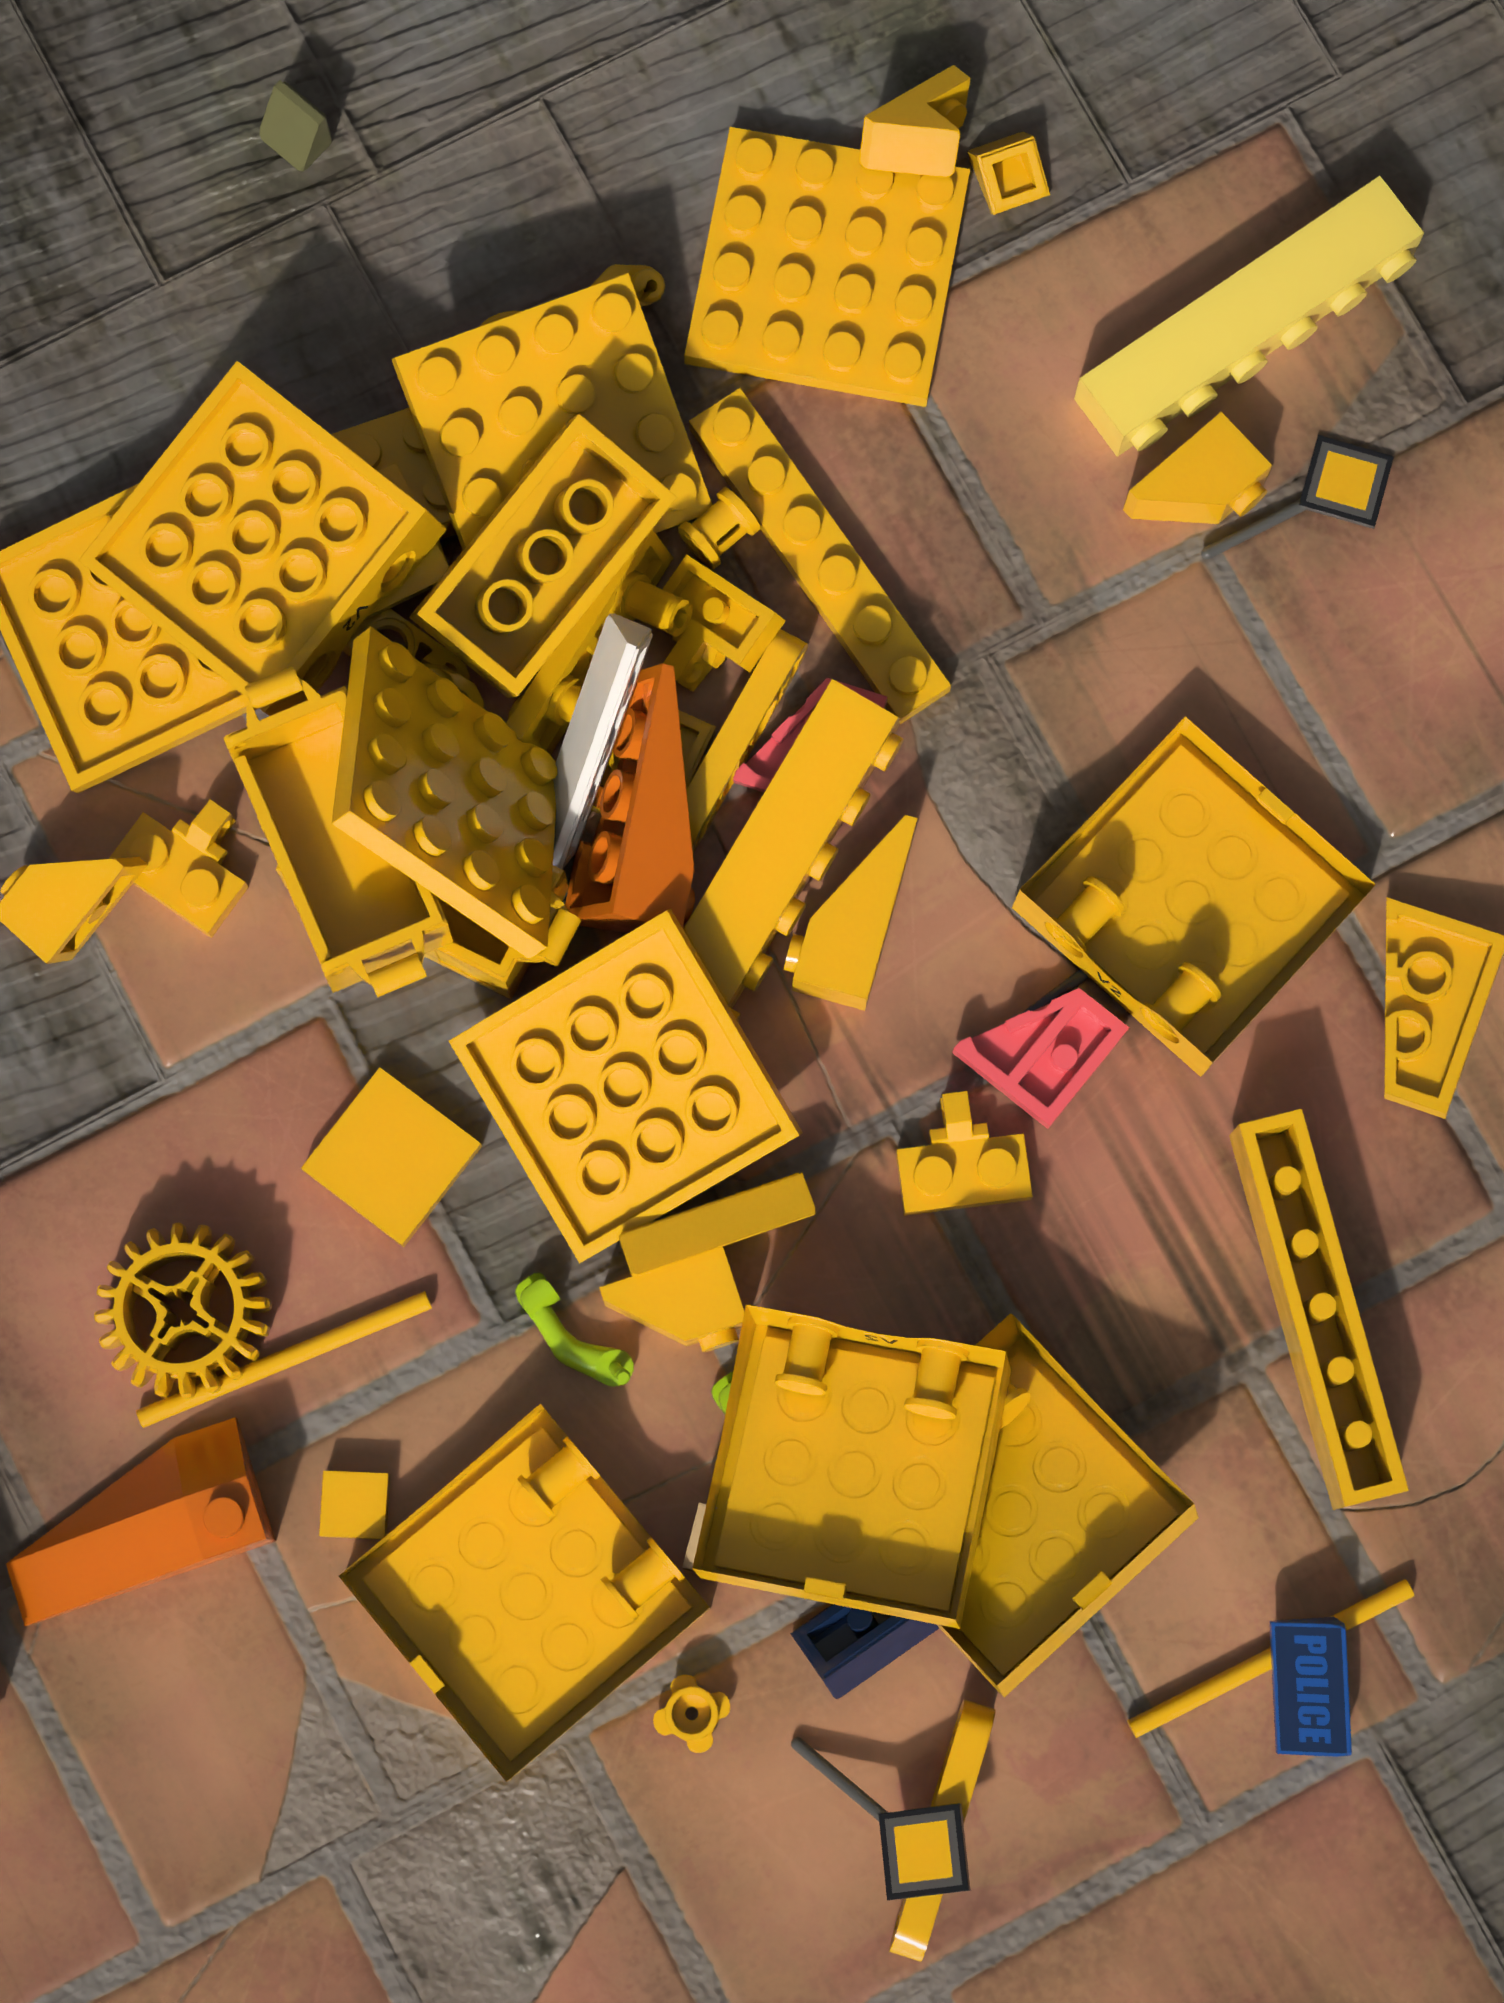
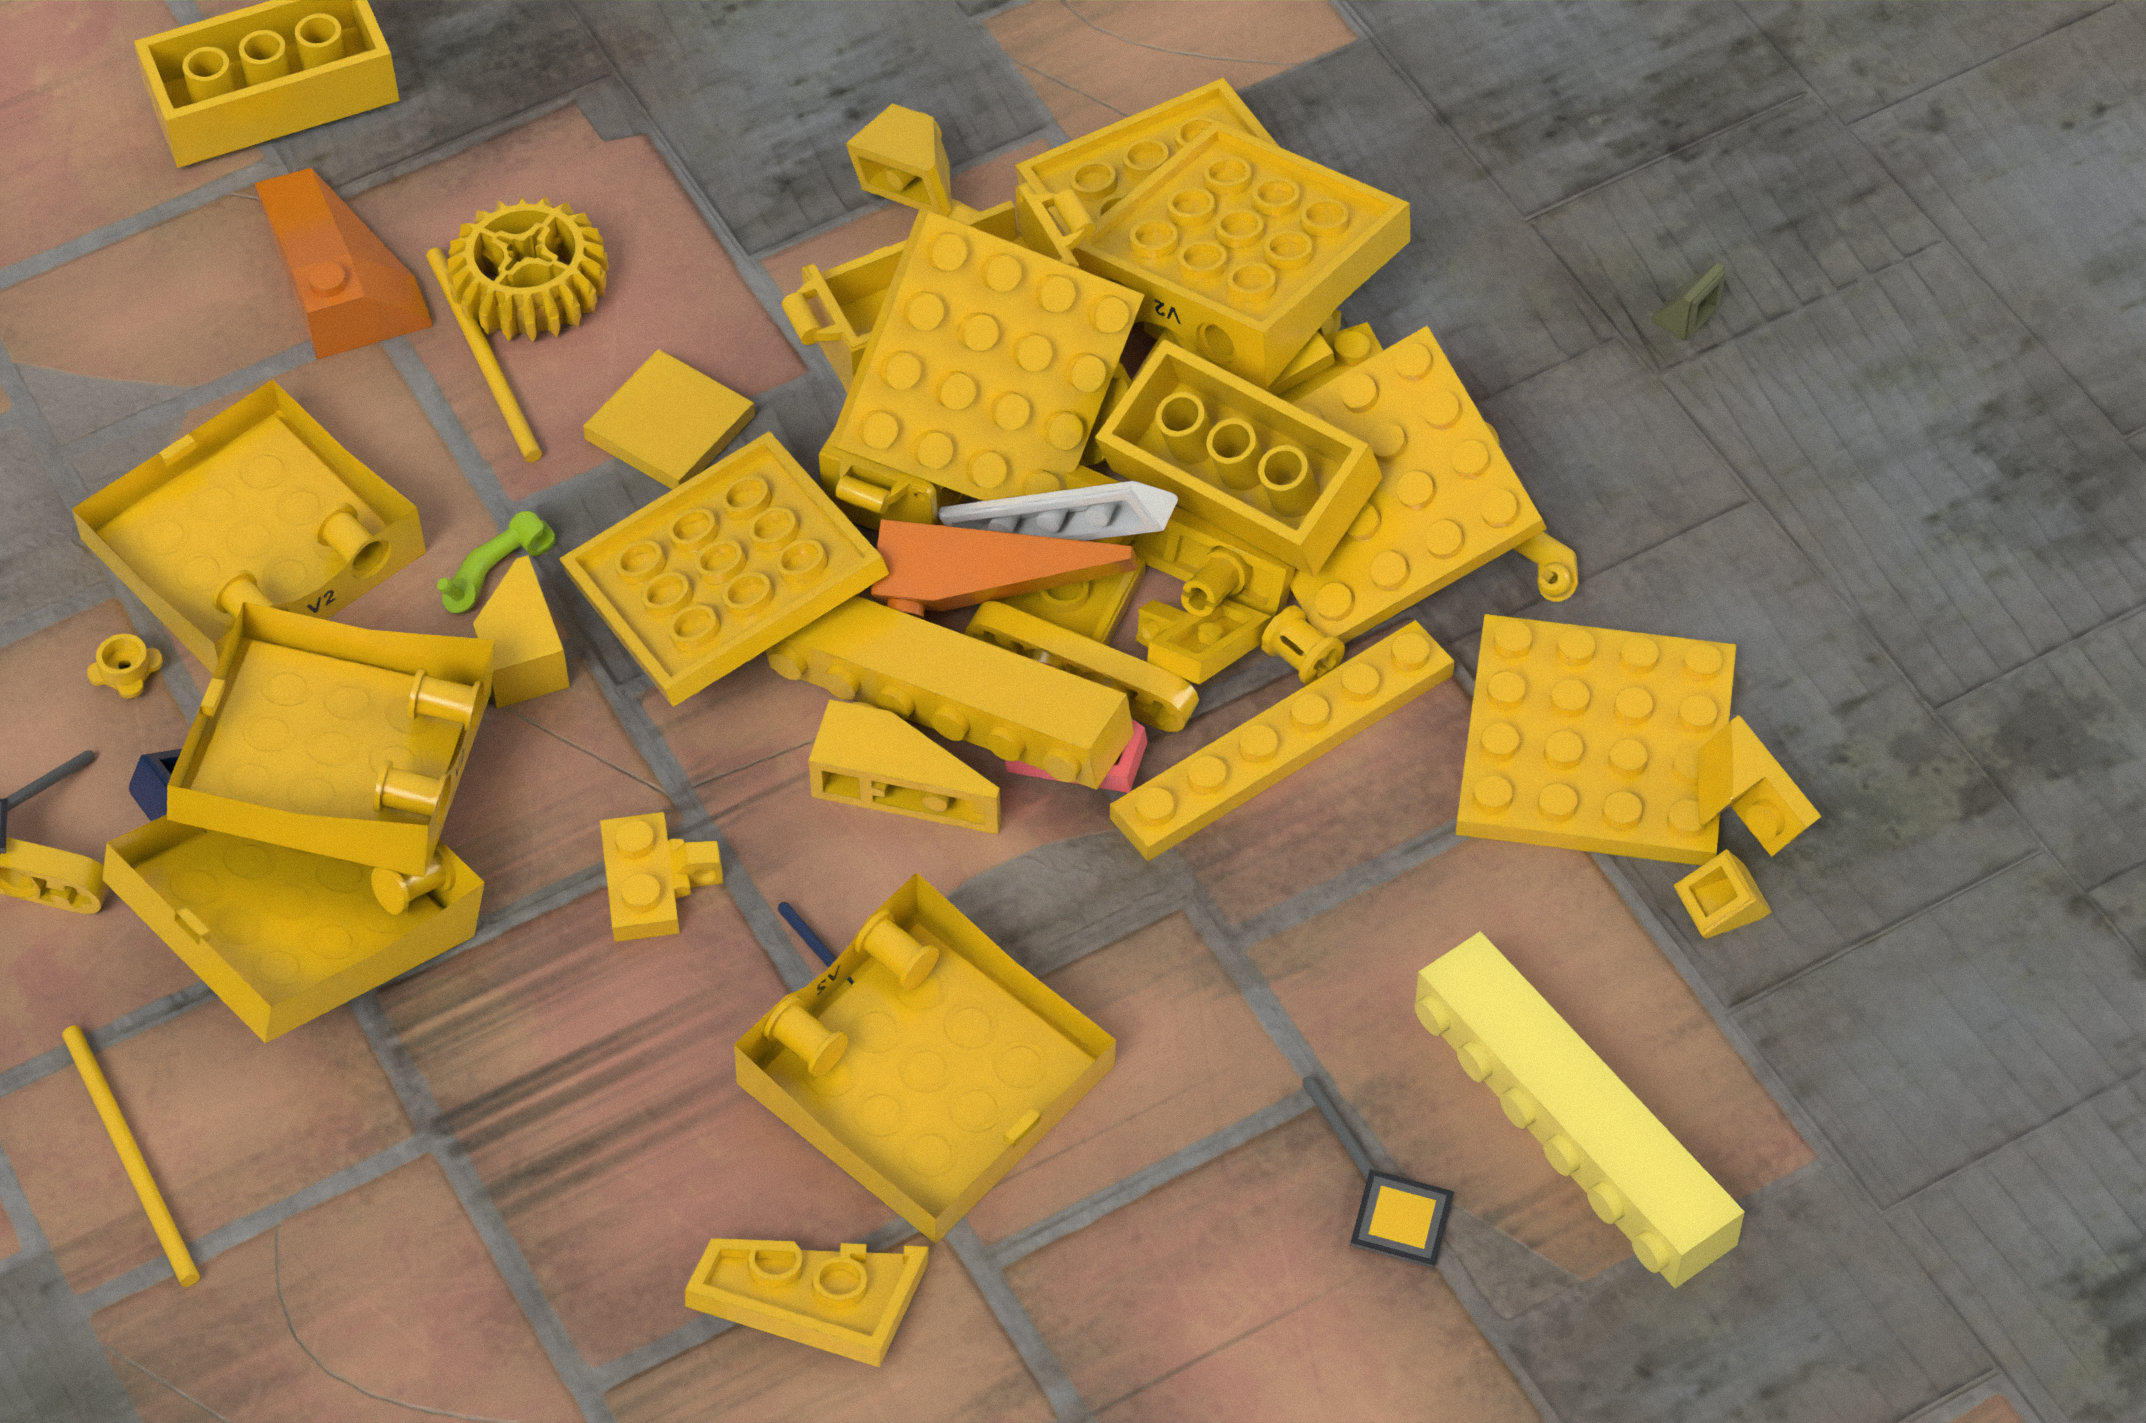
camera: 90 degrees right, 25 degrees down
yellow tile [319,1470,390,1540] -> none
yellow slope [618,1172,816,1276] -> none
coral wing [952,988,1130,1129] -> none
yellow slope [1123,411,1272,524] -> none
yellow brick [1229,1109,1409,1510] -> none
slope [1269,1617,1352,1757] -> none

